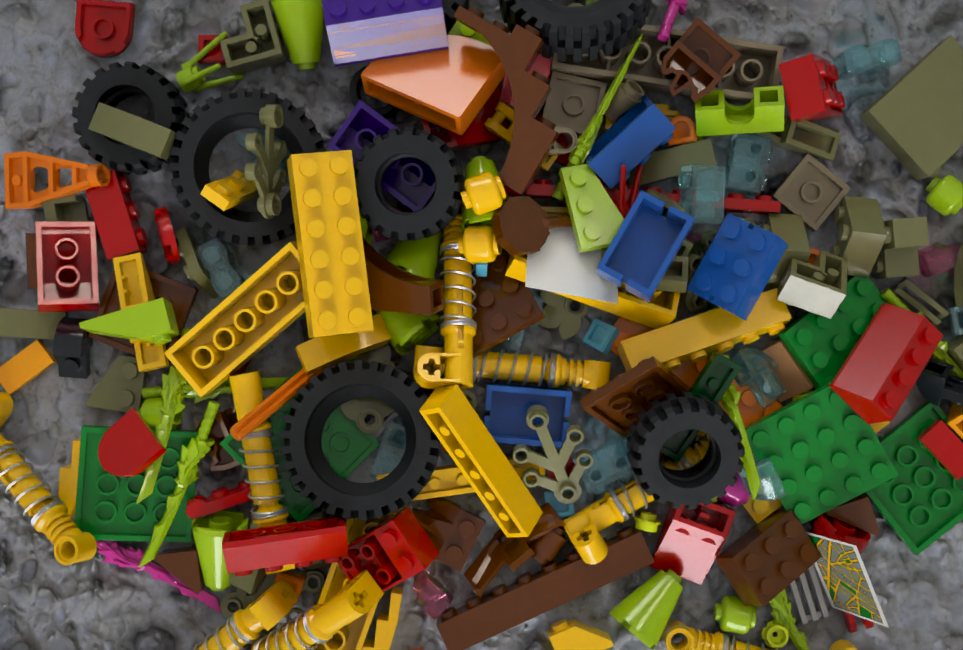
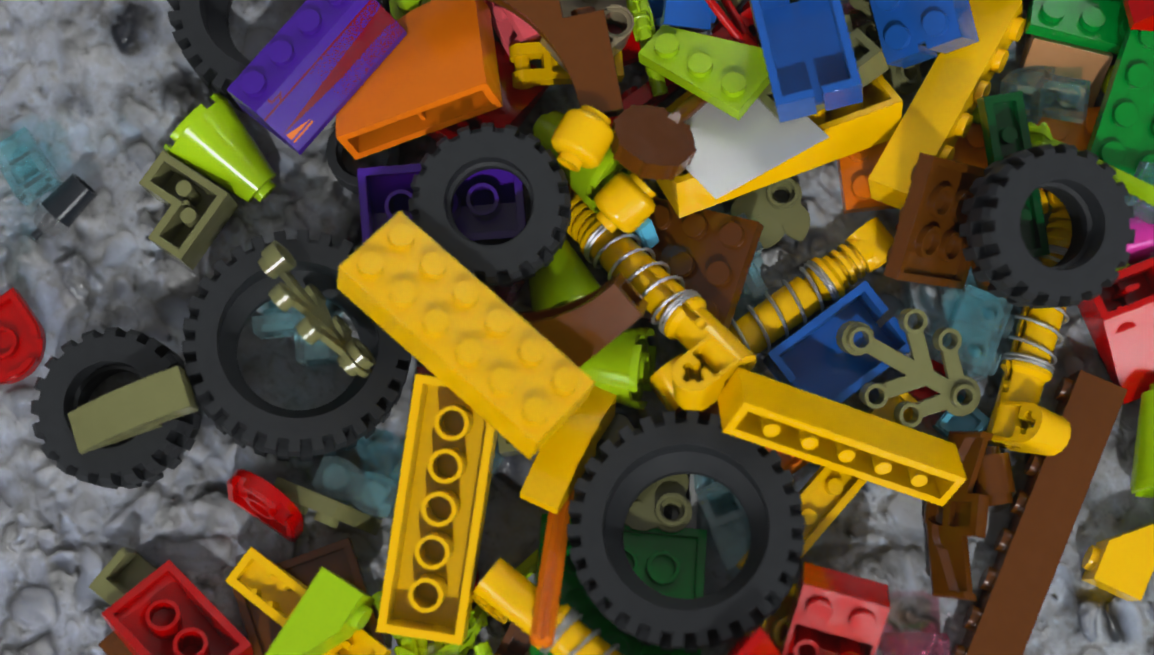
camera: 40 degrees left, 10 degrees down
orange plate [4,151,111,210] -> none
red brick [85,170,148,261] -> none
lime plant [176,31,244,93] -> none
red tile [198,35,228,65] -> none
yellow plate [200,170,258,211] -> none
reddish brown plate [412,497,486,572] -> none
medium azure tile [582,318,620,355] -> none
neon yellow plate [634,511,661,532] -> none

